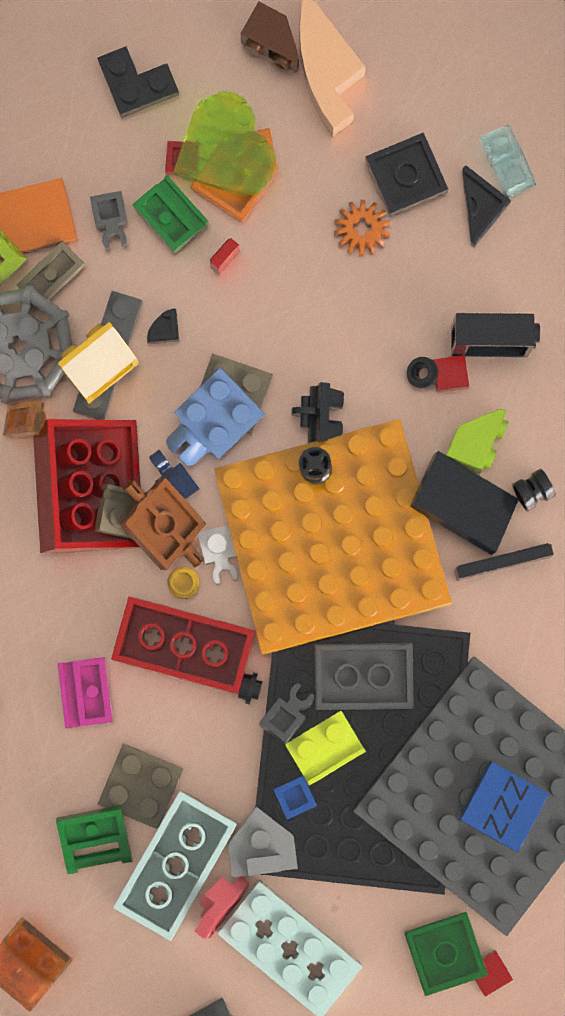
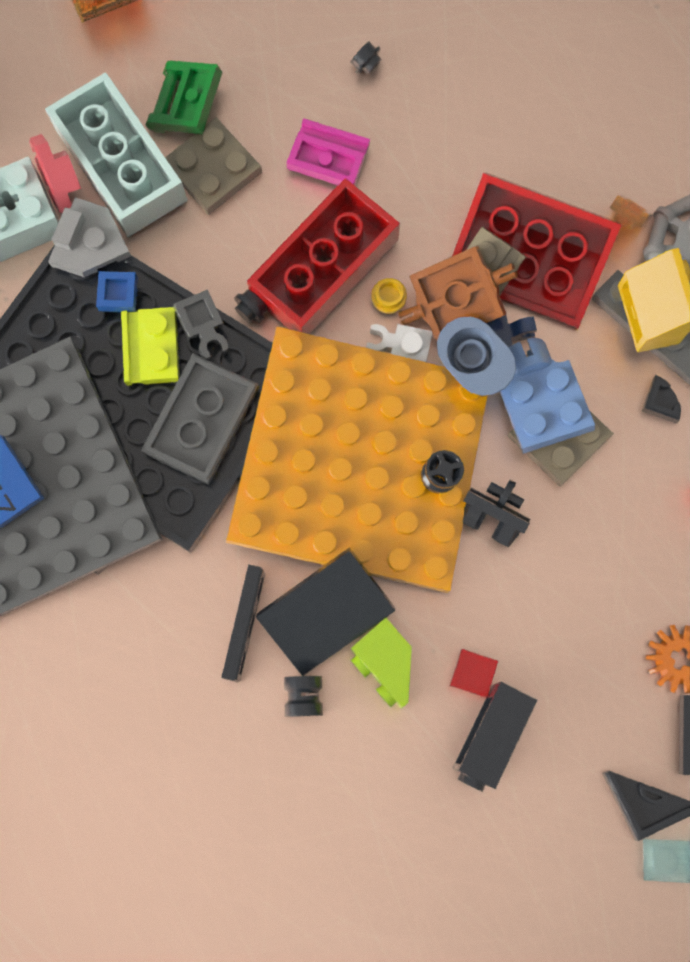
camera: 120 degrees right, 5 degrees down
black plate [407,357,439,389] -> none
none -> sand blue piece [437,317,516,396]

